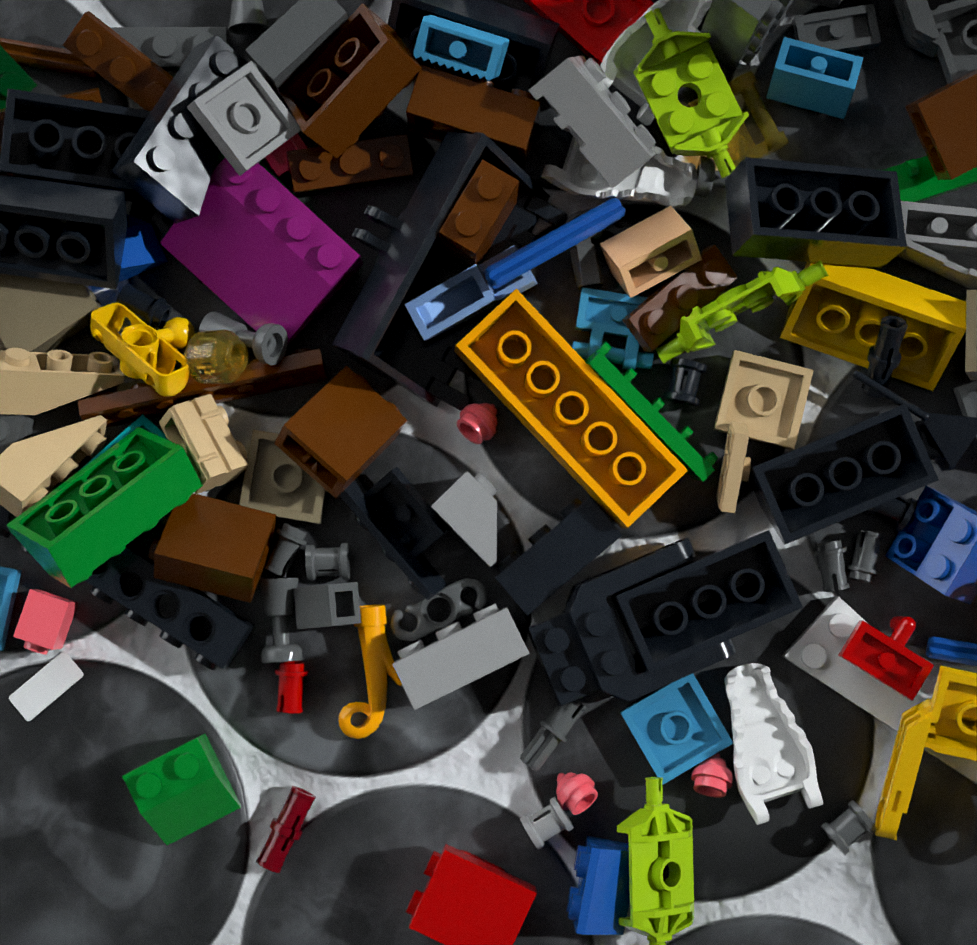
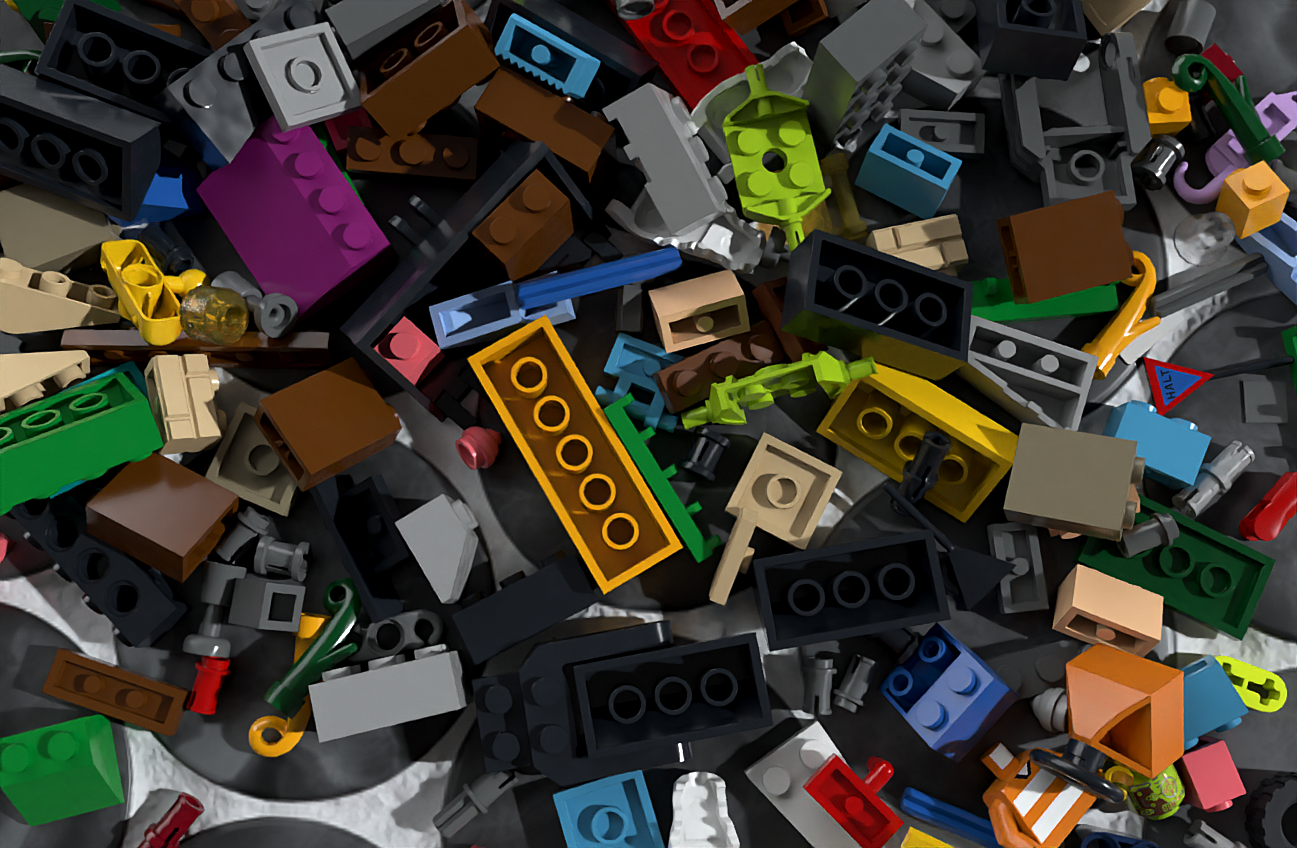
camera: 10 degrees right, 5 degrees down
none -> reddish brown plate [41,648,192,736]
none -> dark green plant [262,577,362,719]
none -> coral brick [374,316,445,387]
none -> copper plate [752,277,829,363]
none -> tan brick [865,214,968,278]

